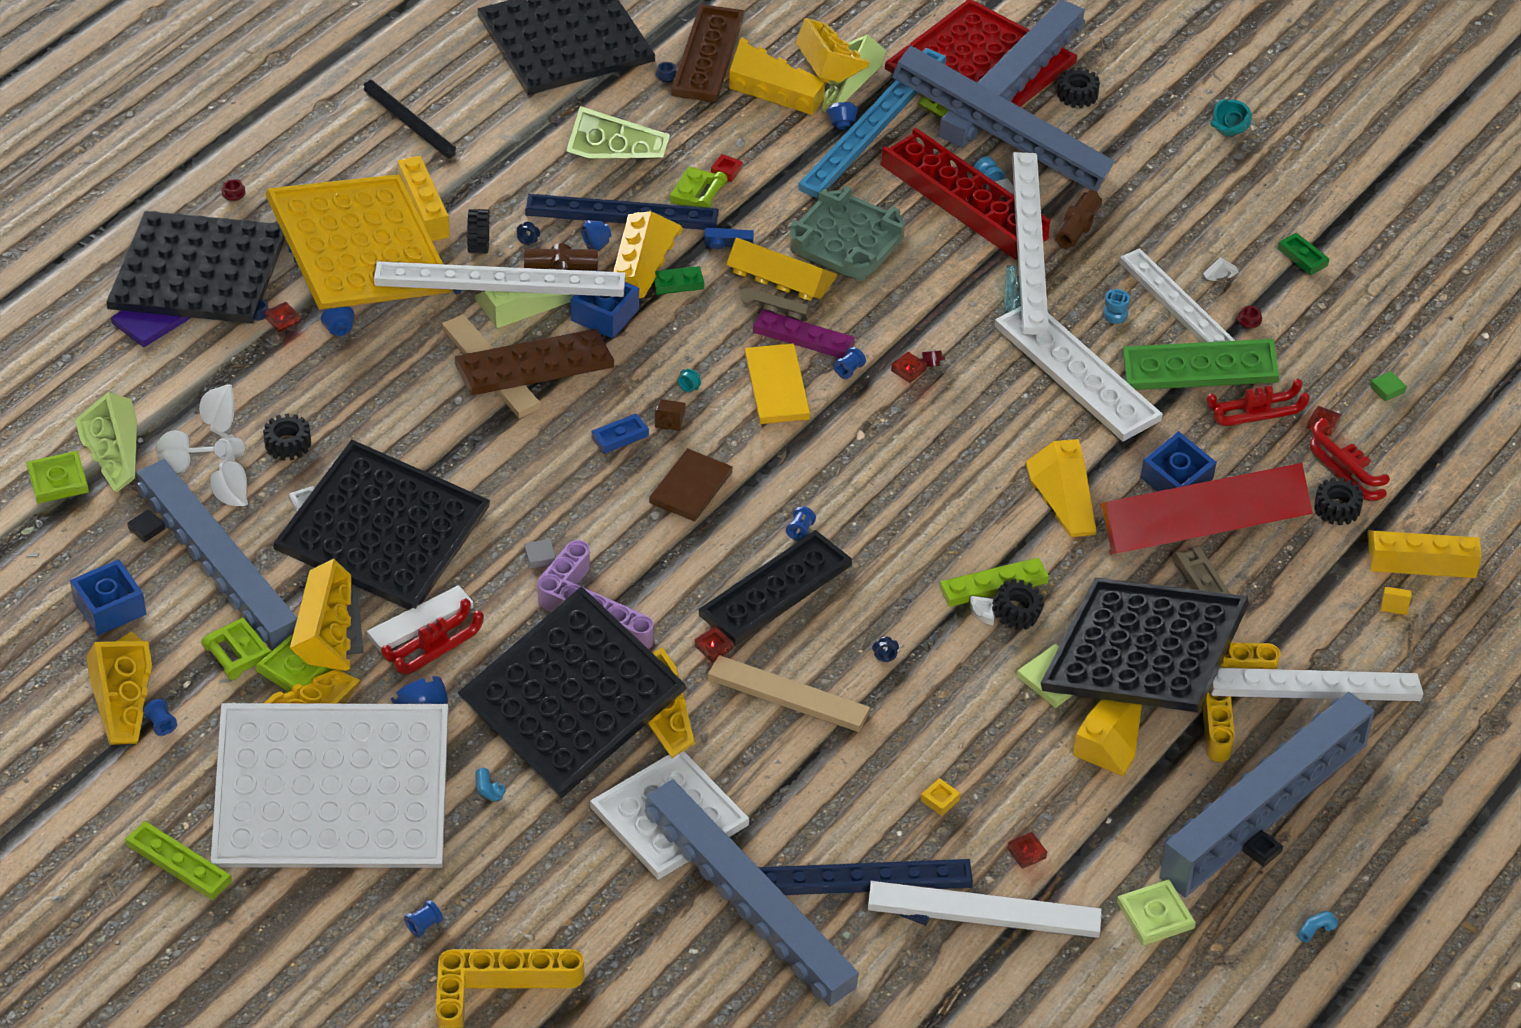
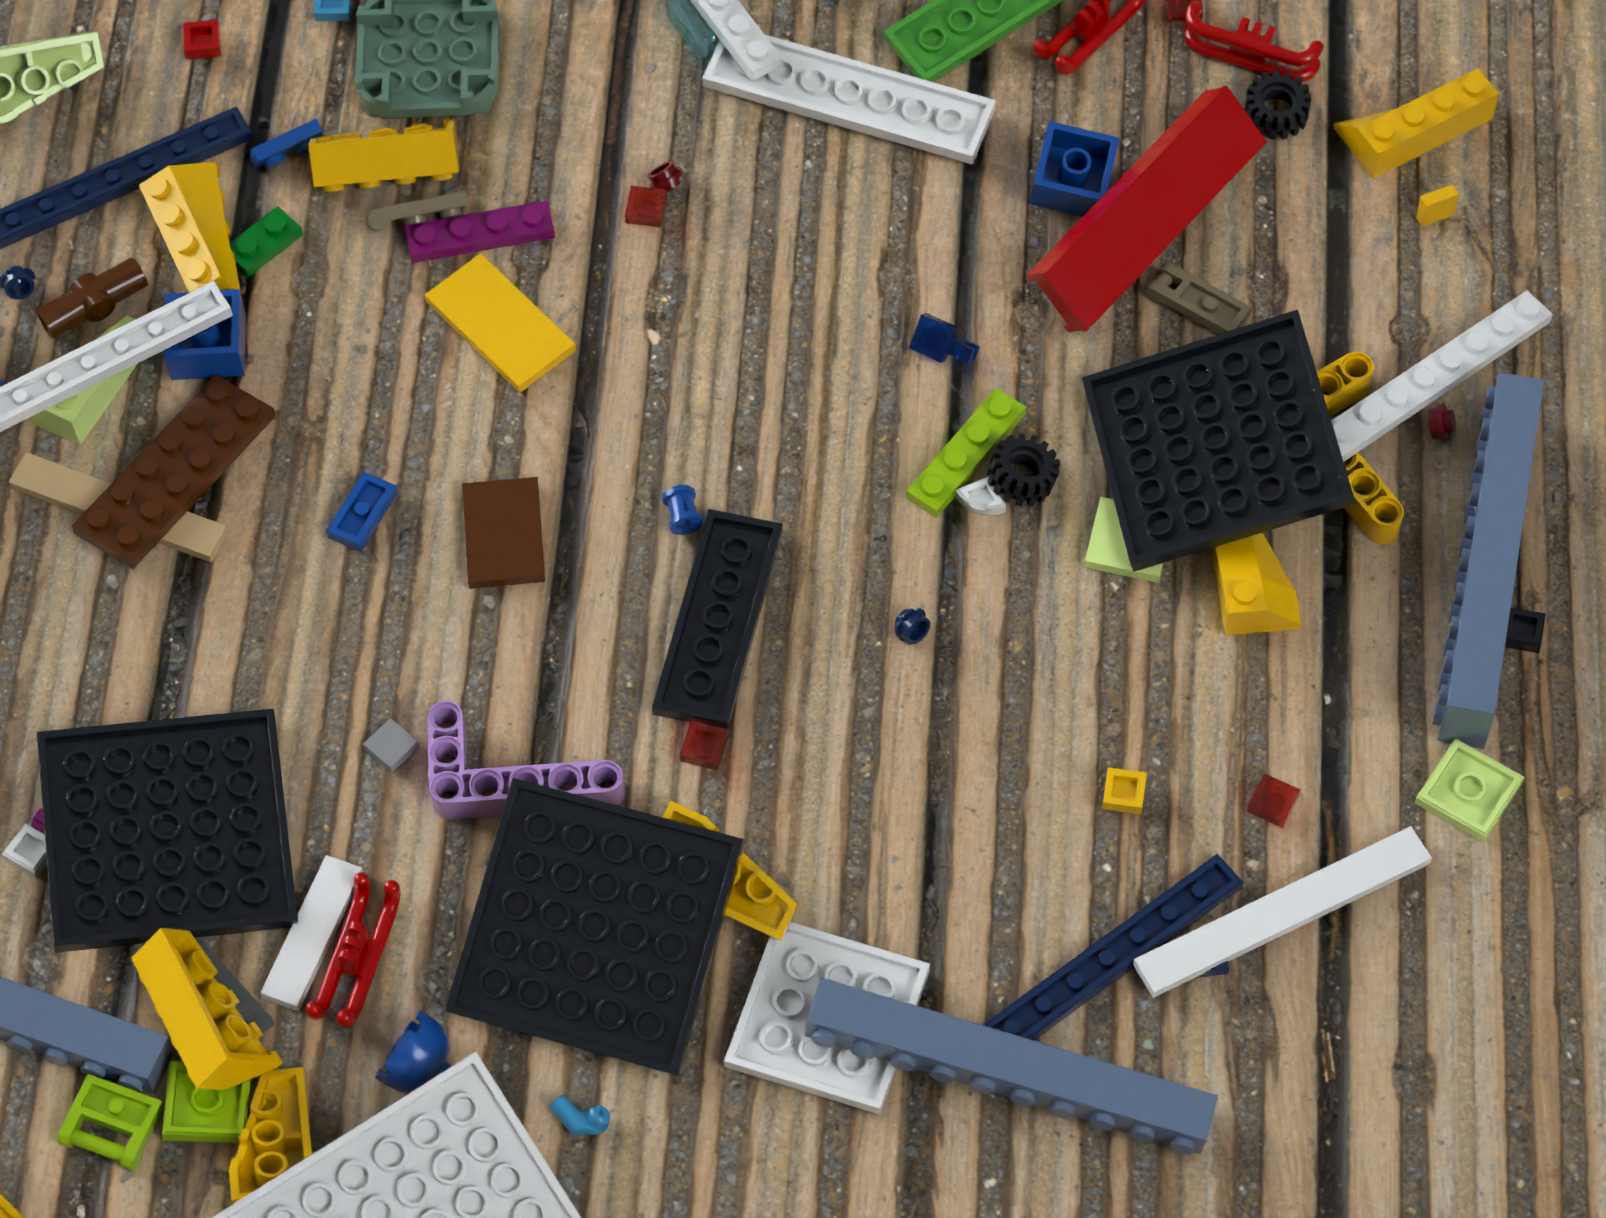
camera: 30 degrees left, 15 degrees up
blue cone [581,220,612,252] -> none
reddish brown bracket [655,399,686,431] -> none
lime plate [670,166,728,208] -> none
teal plate [677,368,701,392] -> none
tan tile [708,655,870,732] -> none
blue bush [833,347,866,379] -> none
yellow wedge [1026,439,1097,537] -> none
none -> clear blue plate [909,313,980,363]
none -> dark red plate [1428,403,1456,441]

